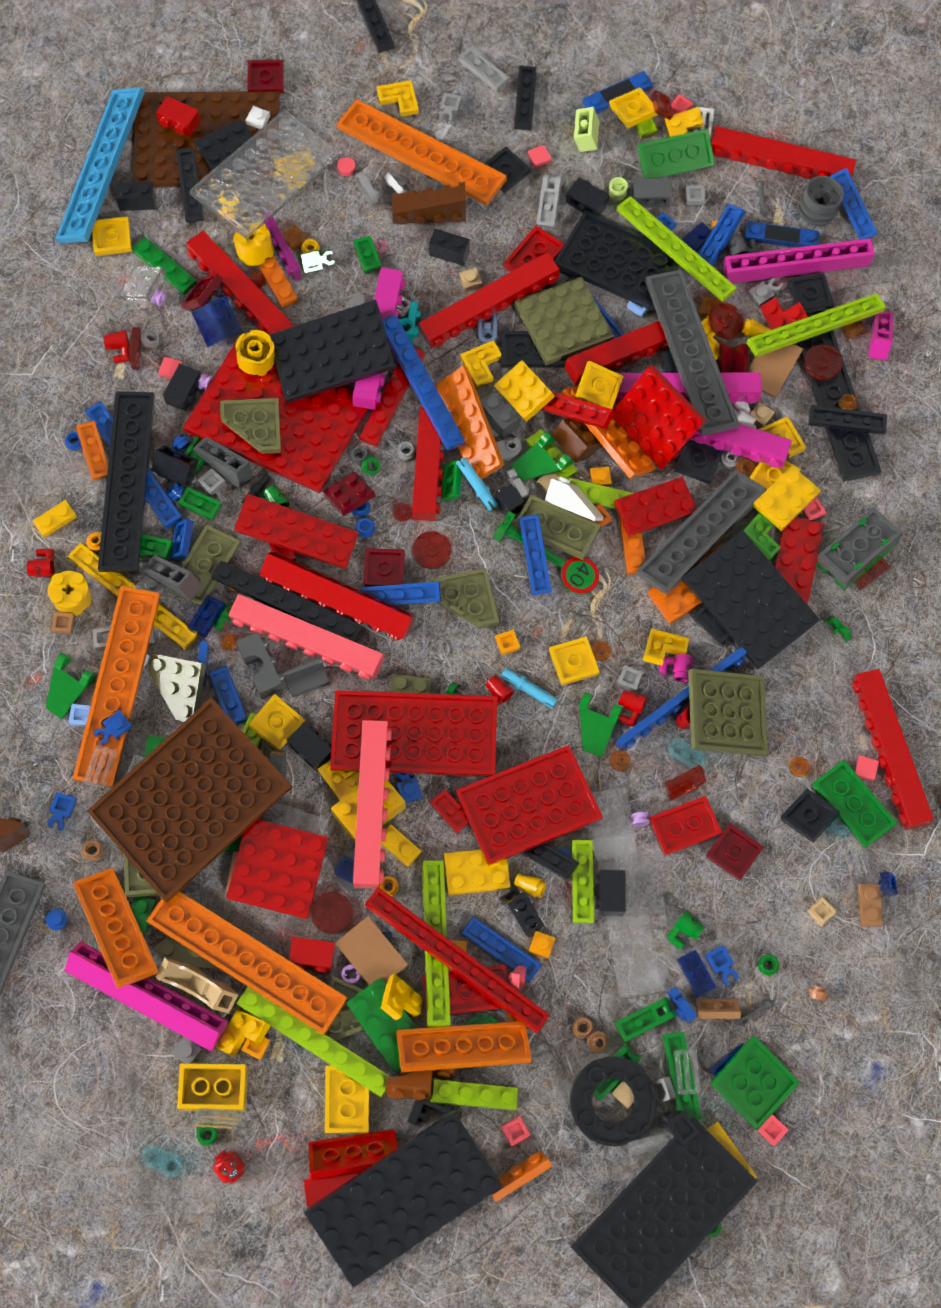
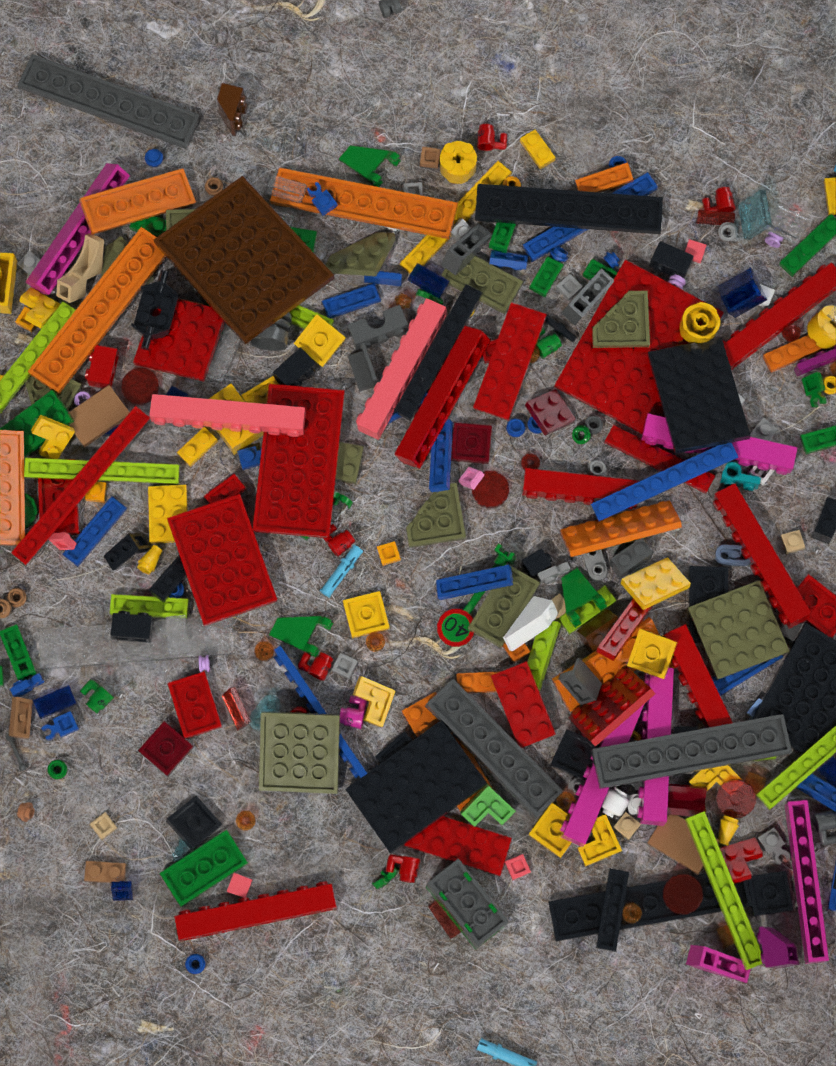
camera: 95 degrees right, 5 degrees up
blue plate [48,792,77,831] -> none
light blue plate [68,704,91,727] -> none
black brick [151,445,199,486] -> none
dark red plate [181,274,223,310] -> none
light orange plate [379,876,399,897] -> none
green plate [441,460,463,502] -> none
medium azure pin [456,456,499,511] -> none
yellow plate [460,340,502,388] -> none
light orange plate [529,931,555,959] -> none
light orange plate [590,467,612,487] -> none
yellow plate [753,466,821,531] -> none
none -> black plate [131,270,179,350]
none -> red piece [386,854,421,883]
none -> bright pink tile [458,467,484,490]
none -> dark grey panel [558,658,602,705]
none -> clear light blue plate [738,190,772,240]
none -> magenta slope [757,926,800,969]

